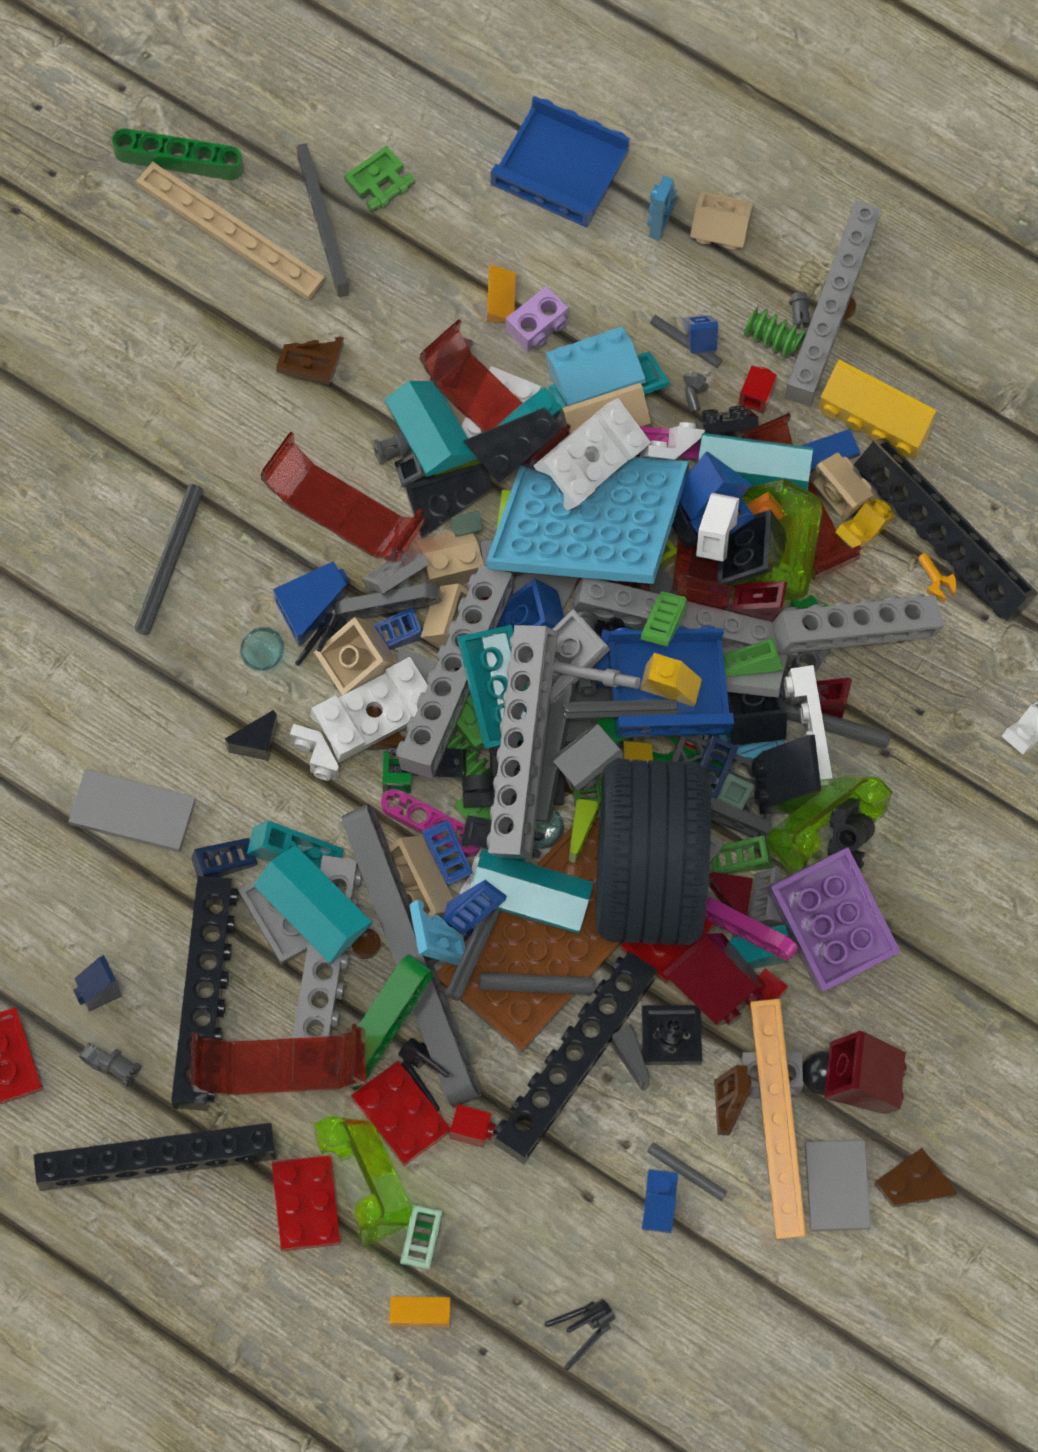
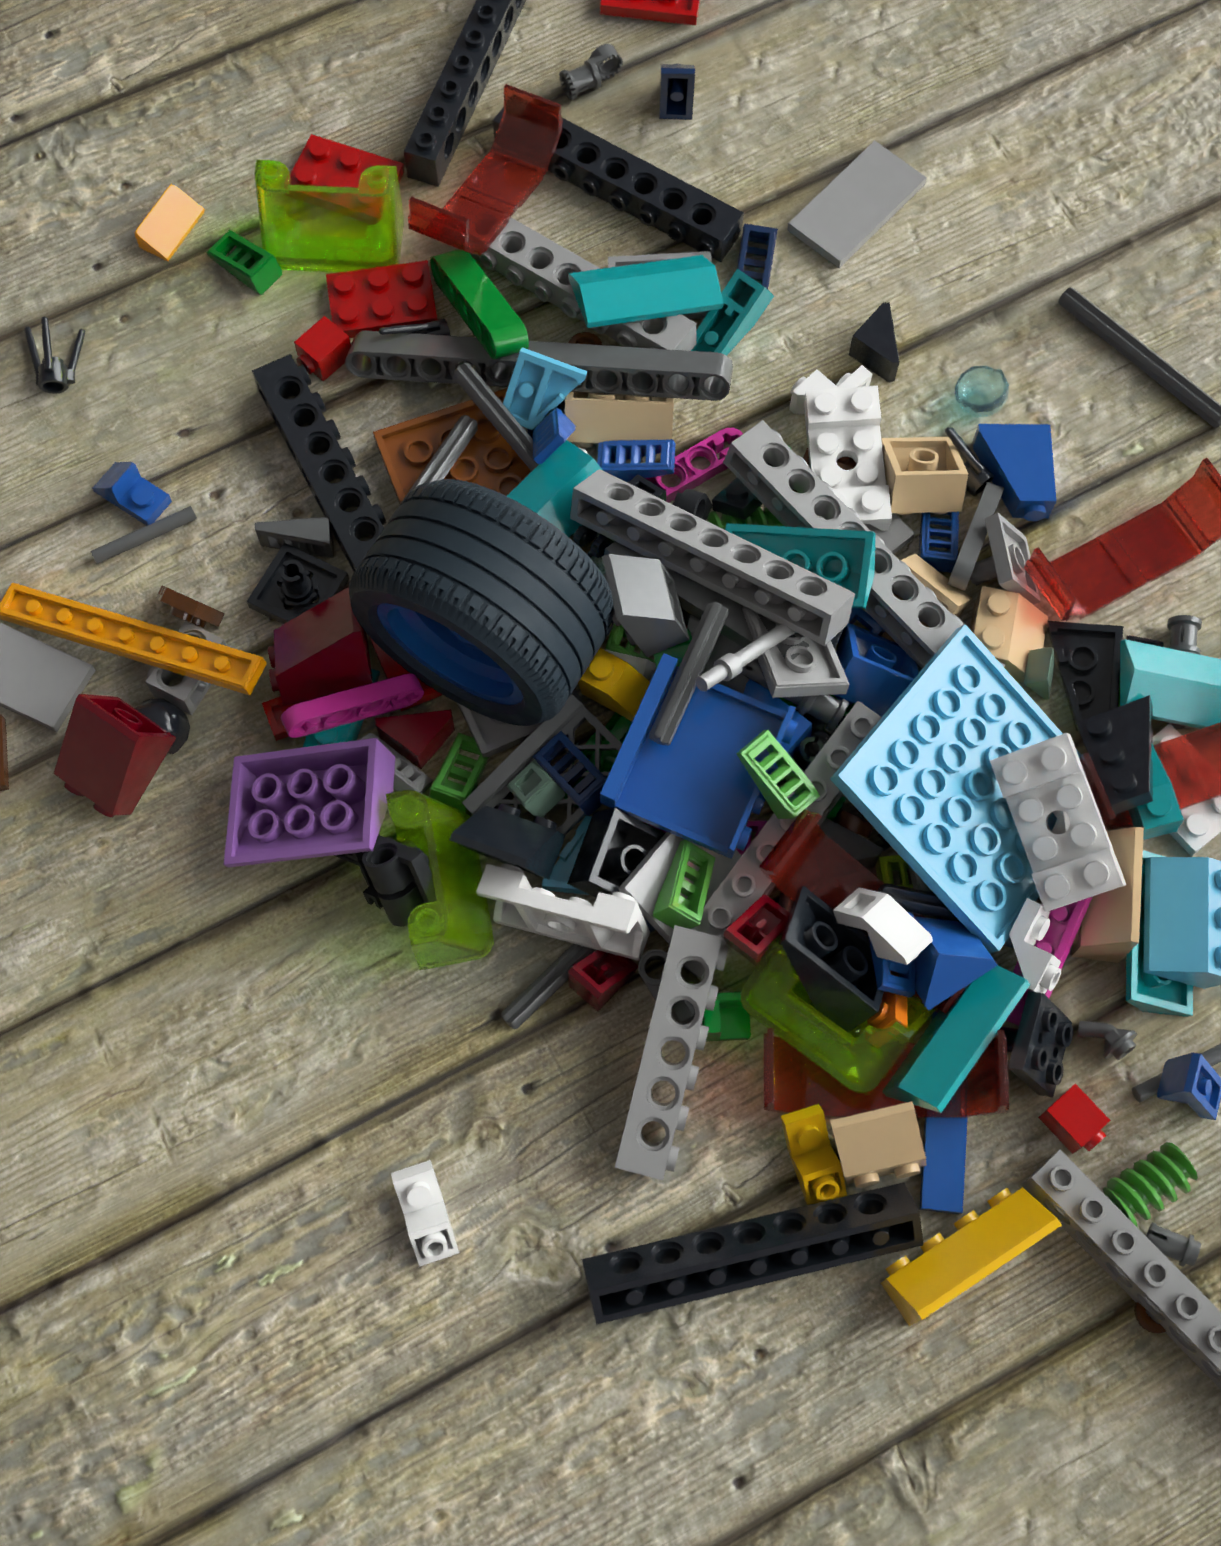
camera: 120 degrees right, 0 degrees up
yellow slope [640,653,702,707] -> none
light orange bar [918,553,956,602] -> none

